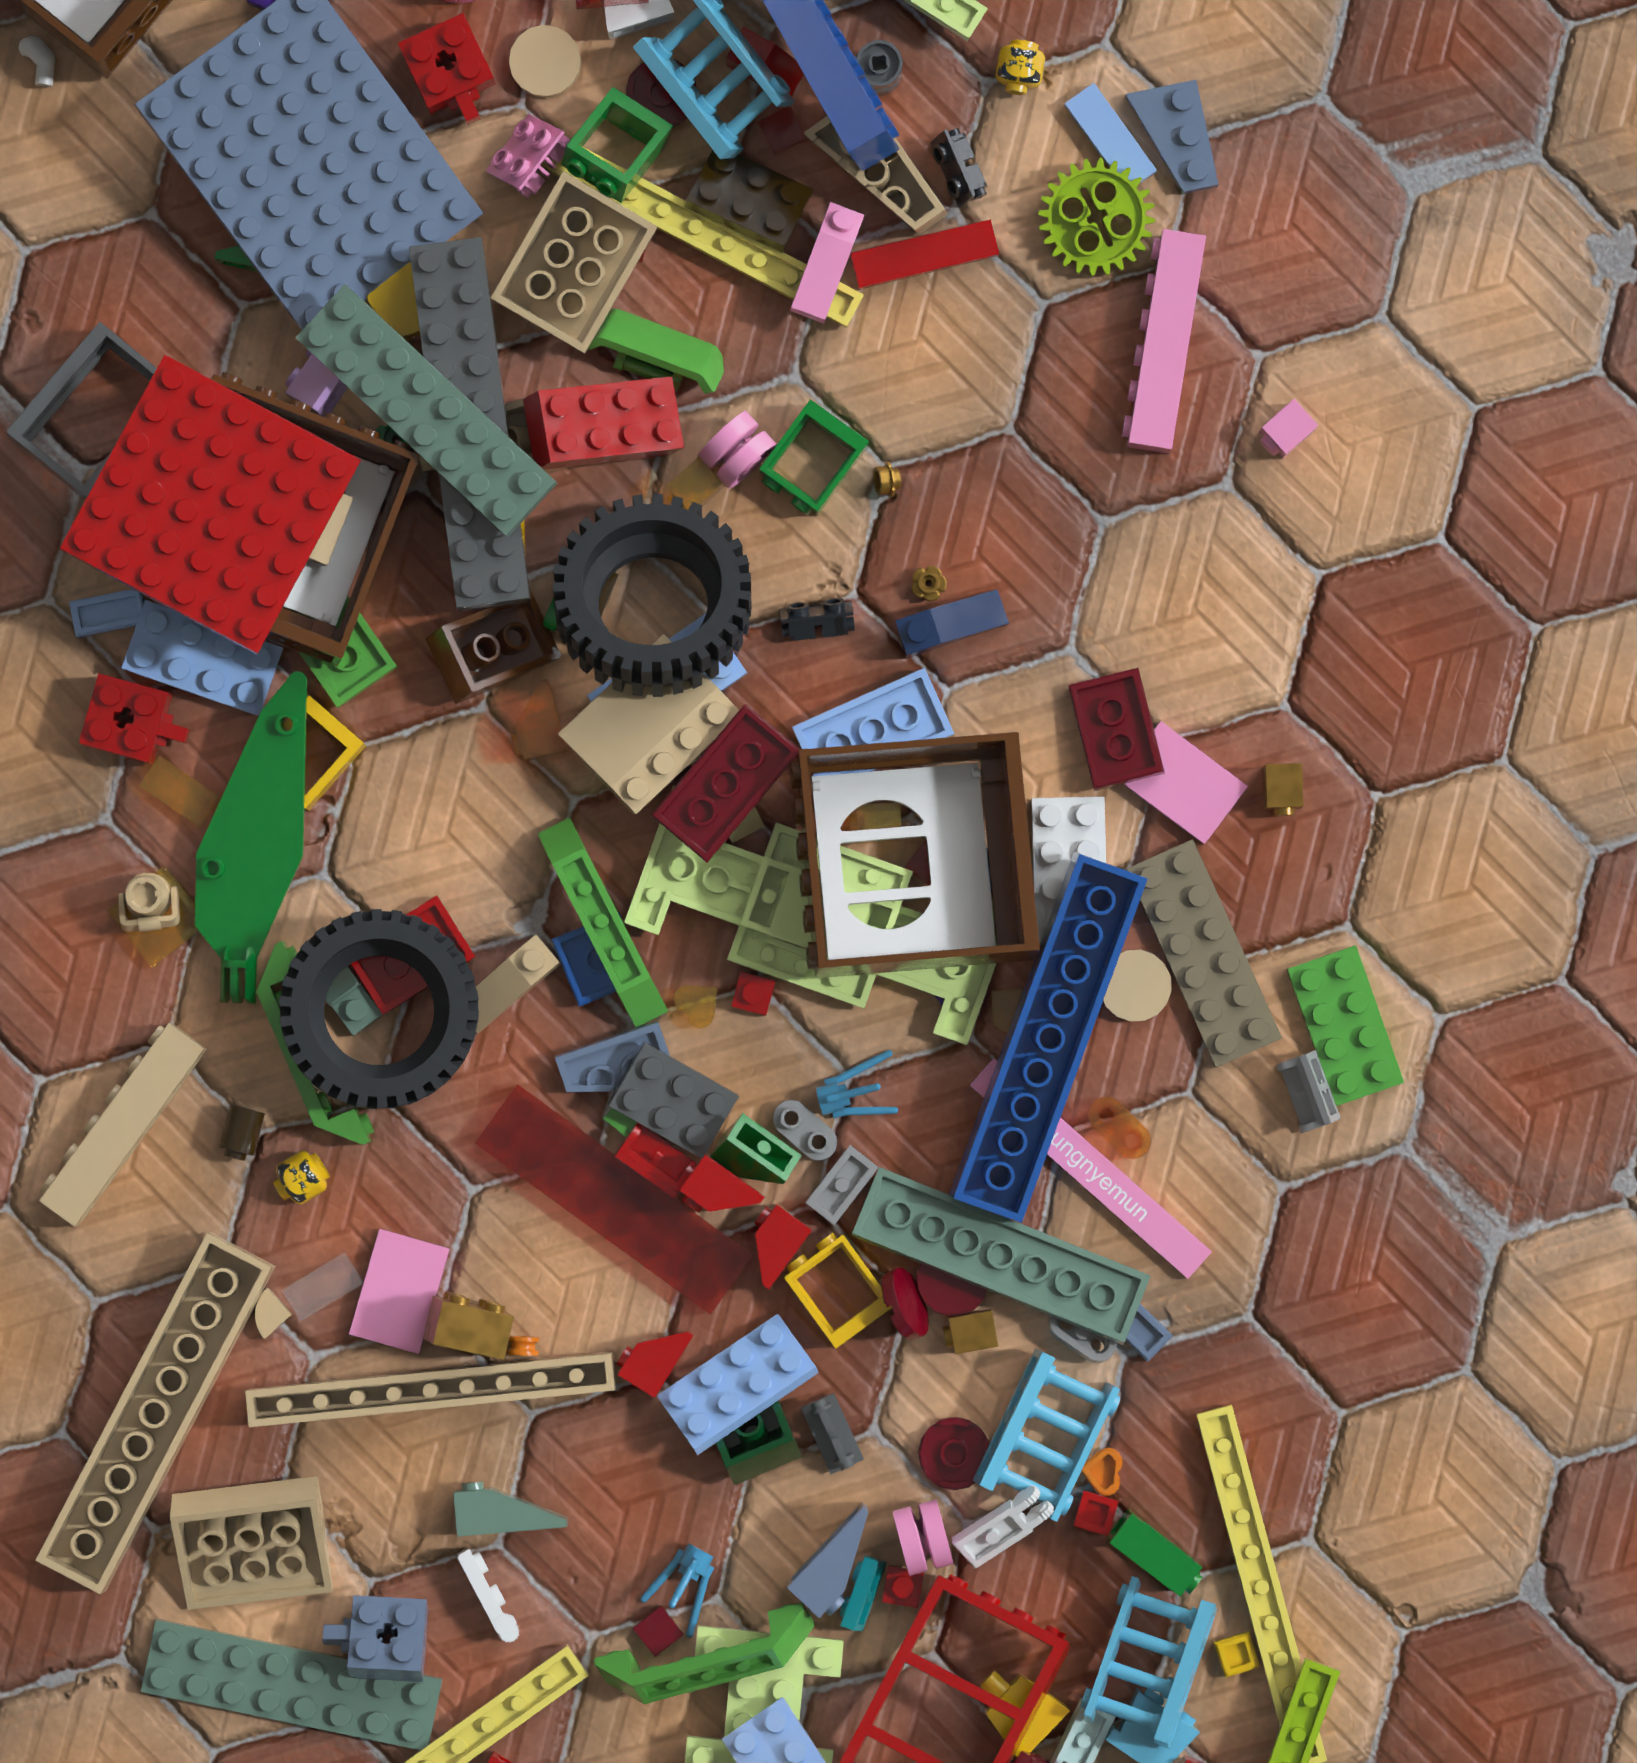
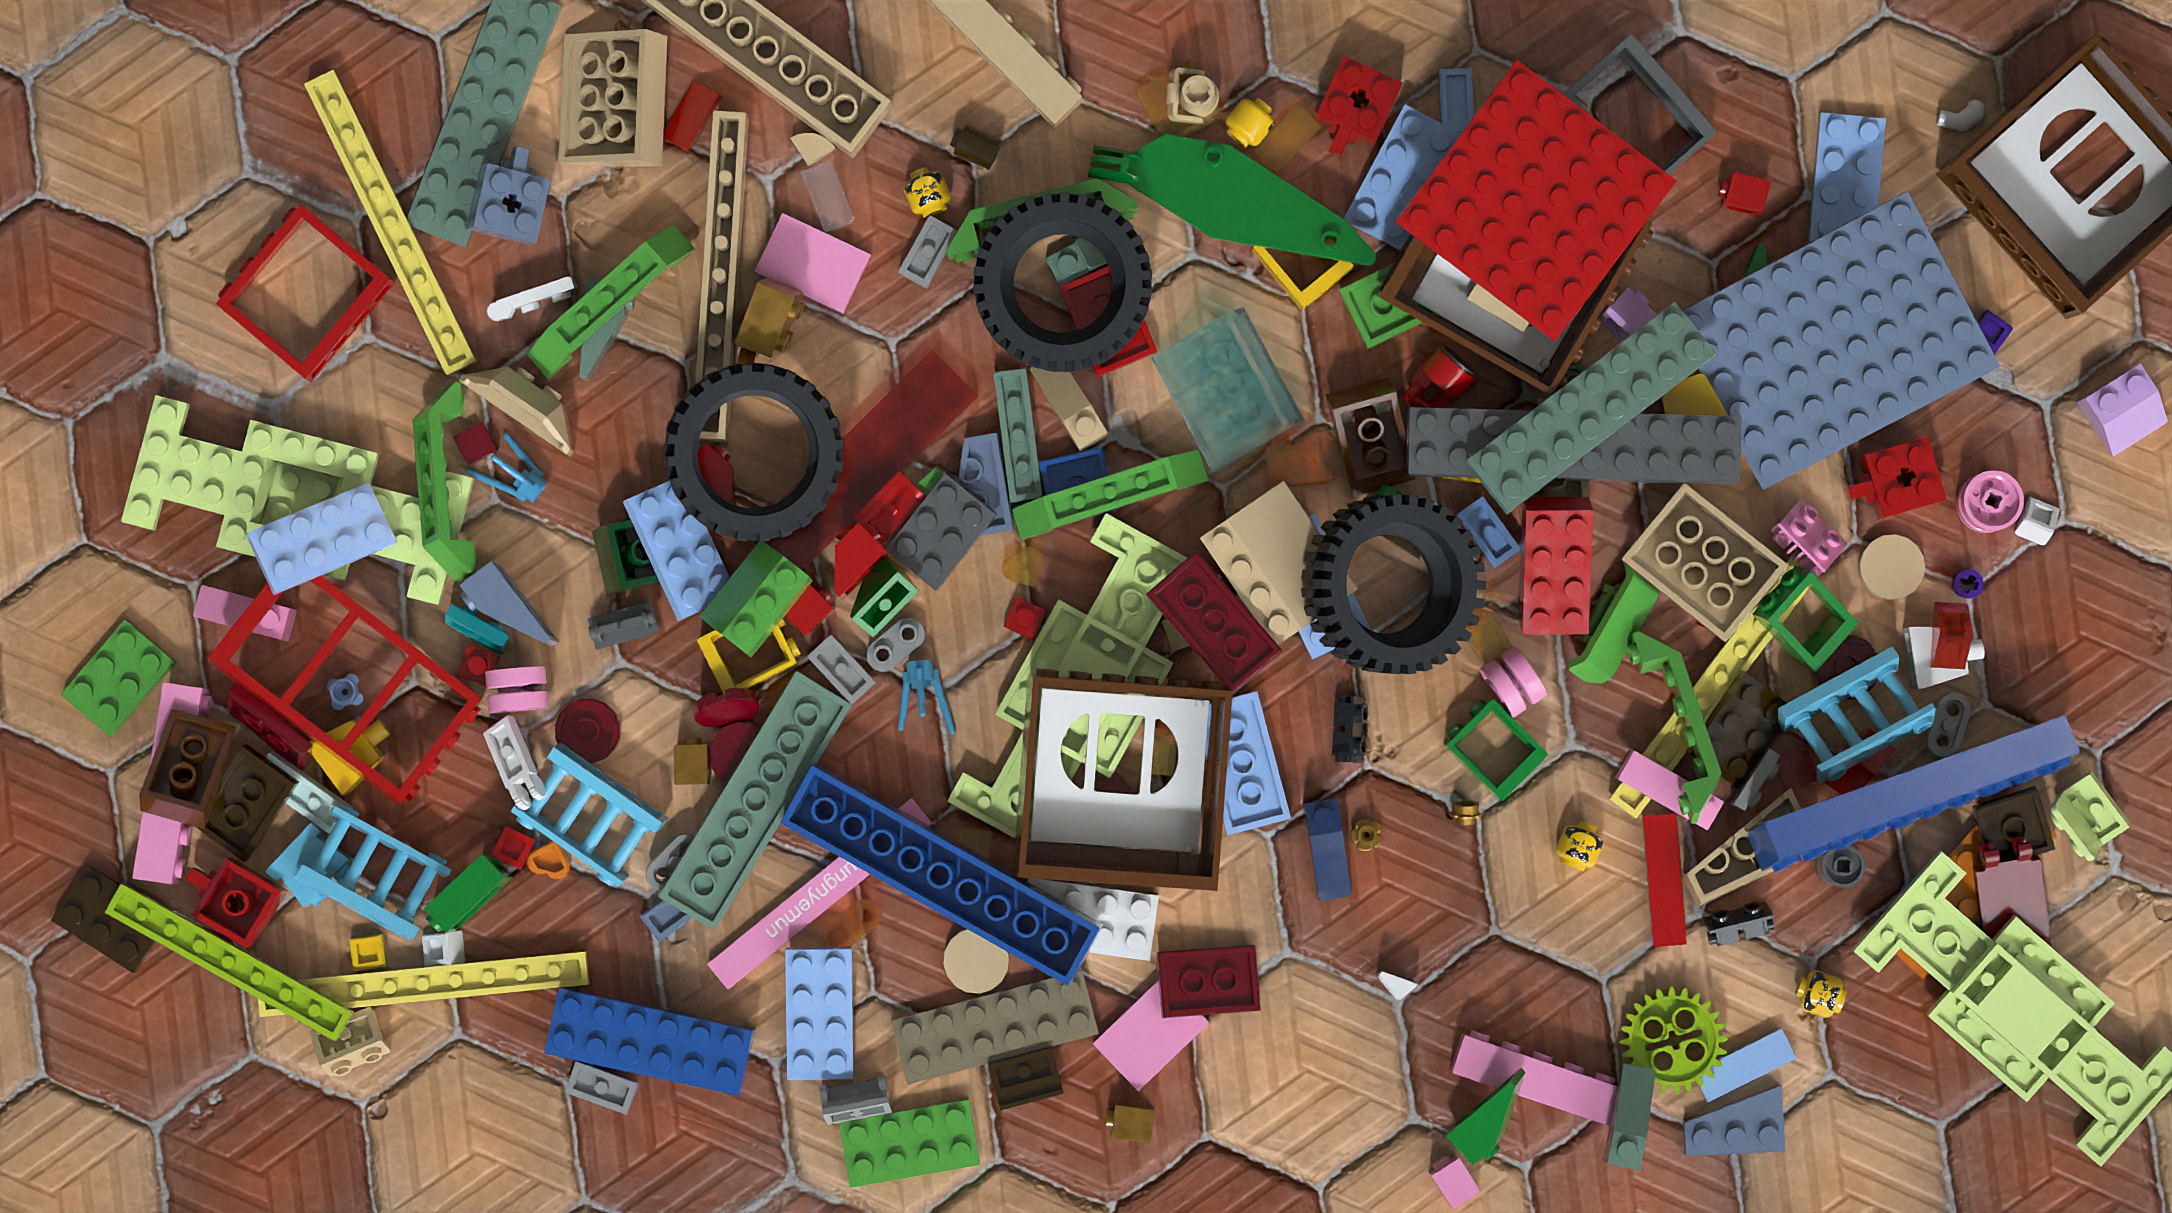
camera: 100 degrees right, 0 degrees up
none -> tan bracket [310,1006,391,1077]
none -> light blue plate [327,674,363,710]
none -> white slope [422,931,465,967]
none -> tan wedge [458,367,574,457]
none -> bright green slope [527,224,696,379]
none -> blue brick [544,987,756,1096]
none -> light grey plate [565,1061,639,1115]
none -> red slope [663,81,722,153]
none -> black tyre [663,363,845,542]
none -> bright green slope [699,541,813,658]
none -> light blue plate [785,947,854,1080]
none -> light grey plate [898,215,958,289]
none -> dark brown plate [988,1047,1064,1111]
none -> sand green plate [993,368,1042,503]
none -> clear light blue slope [1151,307,1305,472]
none -> yellow head [1226,98,1274,148]
none -> white slope [1376,970,1418,1000]
none -> red piece [1404,345,1476,408]
none -> green slope [1446,1068,1526,1165]
none -> medium blue plate [1456,496,1521,569]
none -> yellow head [1556,820,1604,872]
none -> sand green slope [1602,1063,1656,1171]
none -> bright green slope [1627,632,1721,824]
none -> red brick [1718,171,1771,217]
none -> light grey plate [1729,748,1781,811]
none -> light blue plate [1807,112,1886,243]

